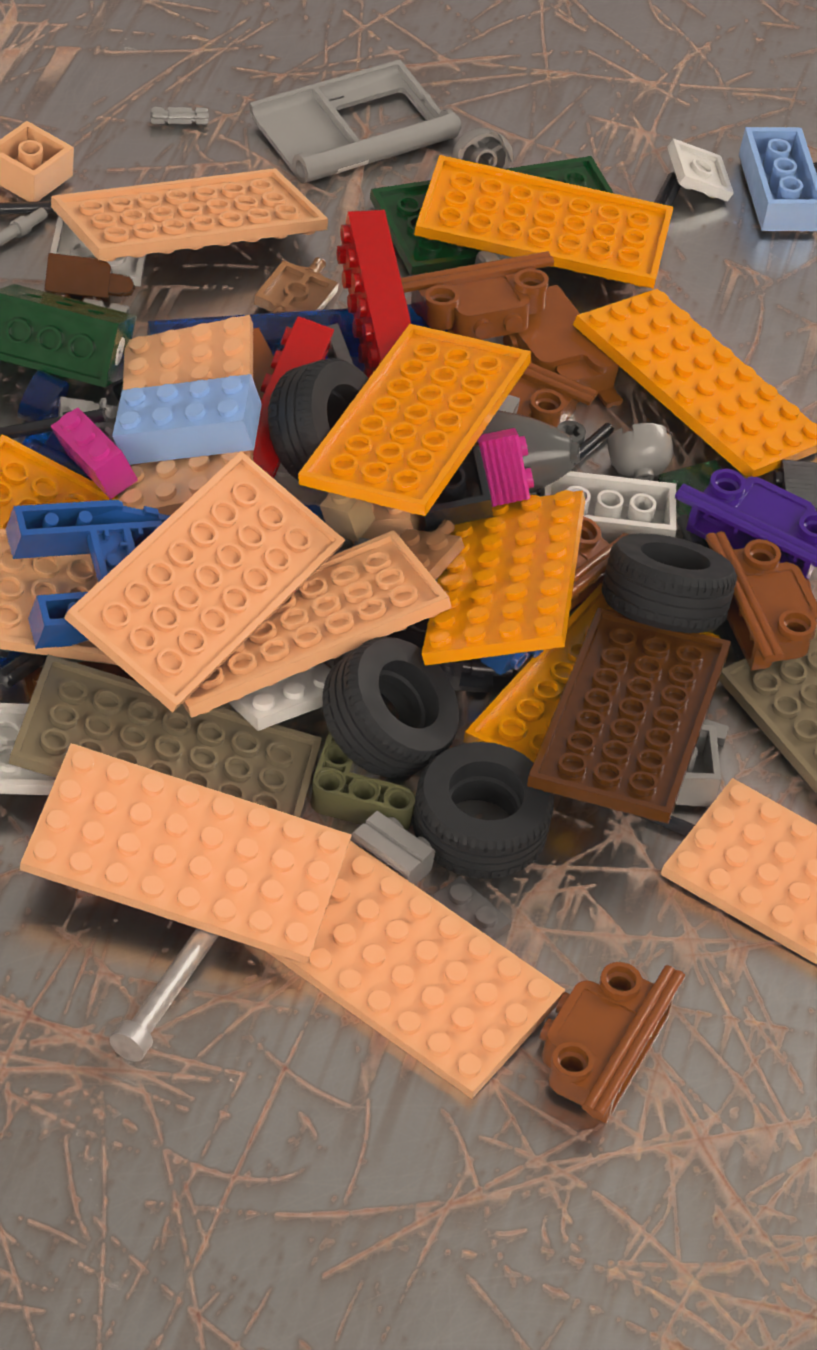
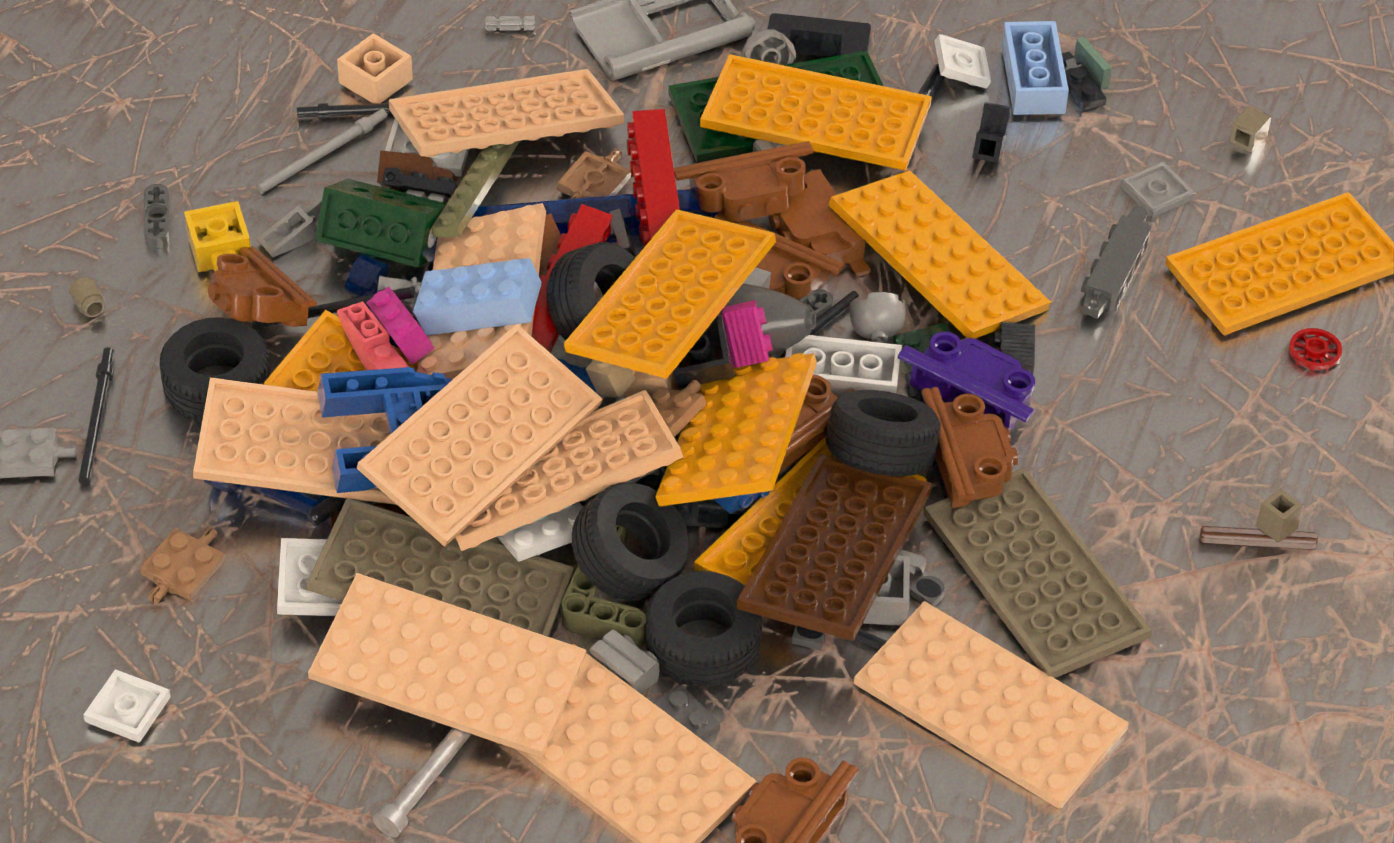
camera: 10 degrees right, 0 degrees up
none -> coral slope [337,301,409,370]
none -> black hinge [382,168,458,198]
none -> olive plate [431,141,520,237]
none -> black bracket [767,13,871,57]
none -> dark grey tile [791,626,825,650]
none -> tile [909,576,945,607]
none -> black brick [972,102,1011,163]

